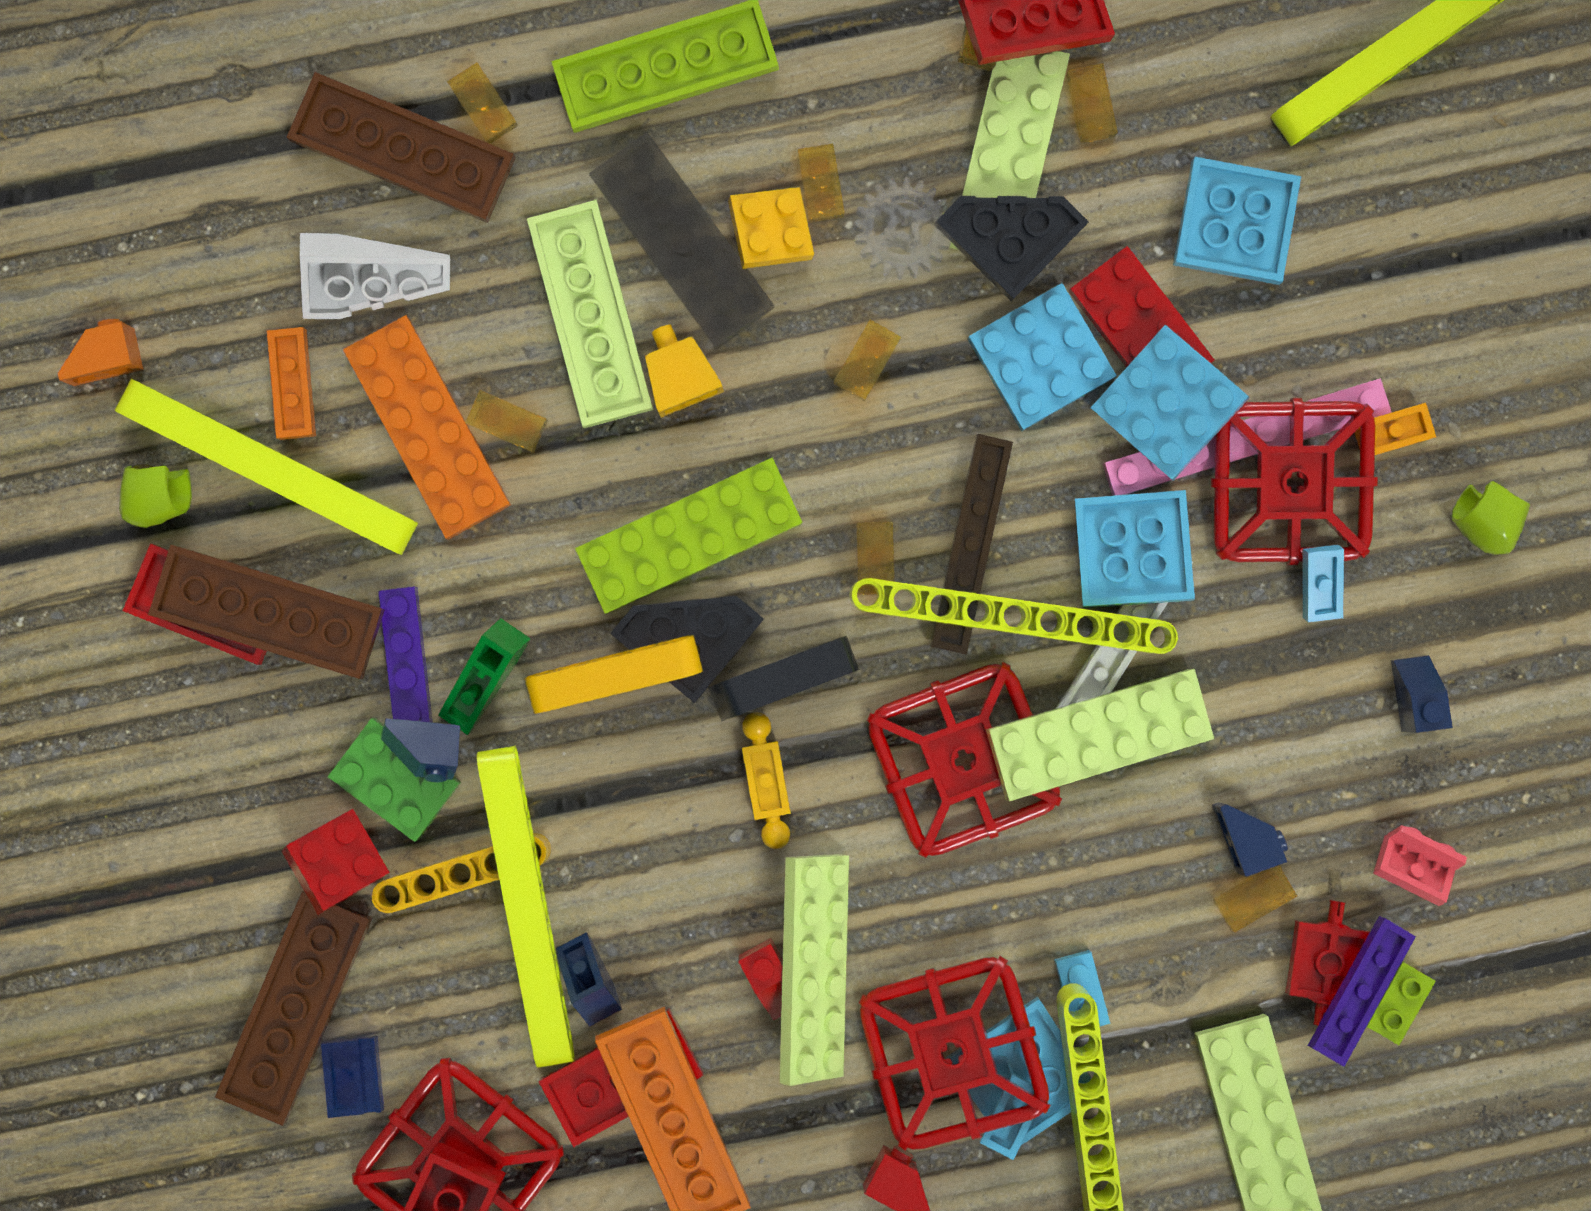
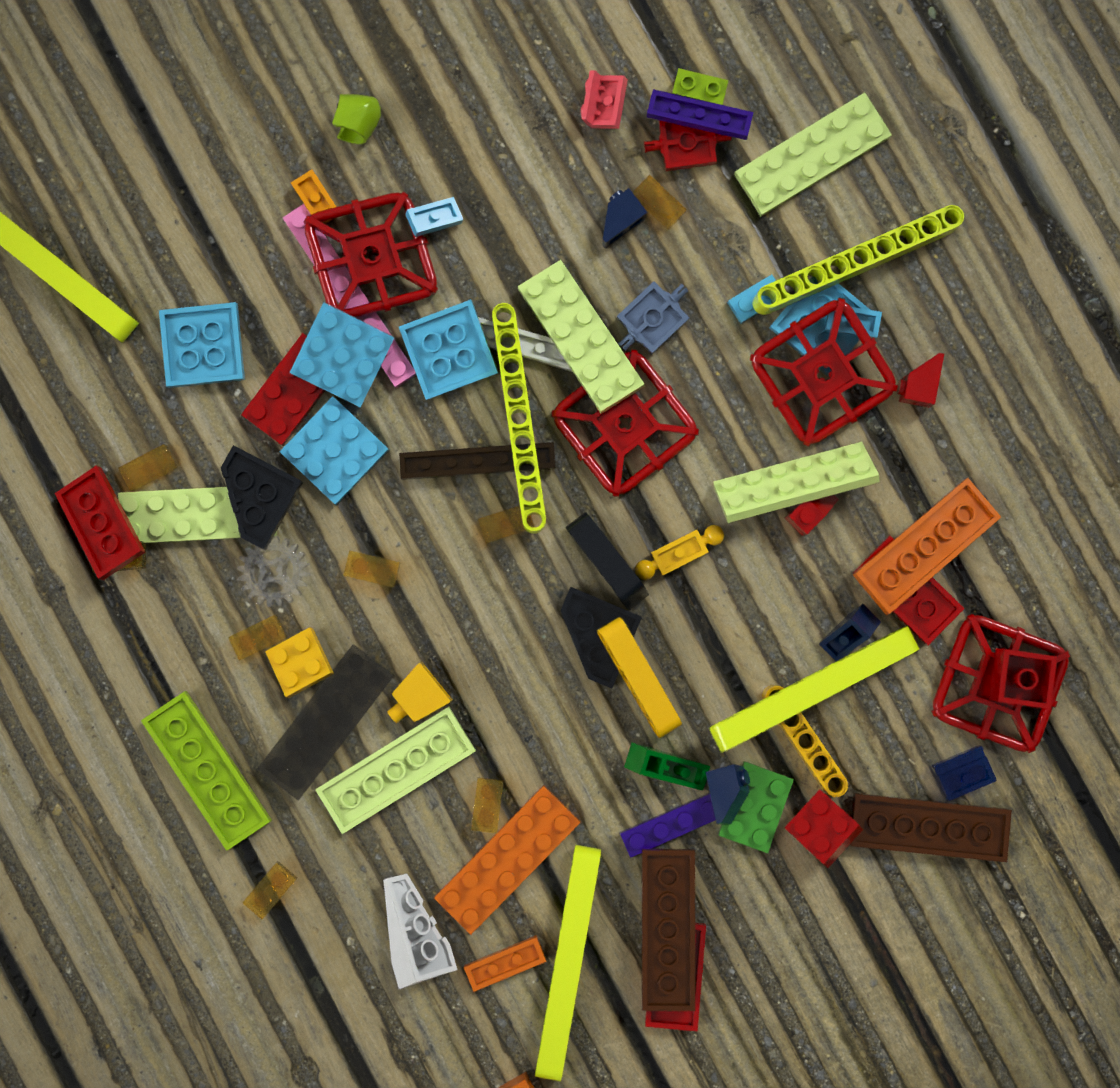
camera: 105 degrees left, 0 degrees up
lime piece [119,464,192,528] -> none
reddish brown plate [287,72,516,223] -> none
lime plate [575,457,803,615] -> none
dark blue slope [1391,655,1453,733] -> none
none -> sand blue plate [617,281,689,354]

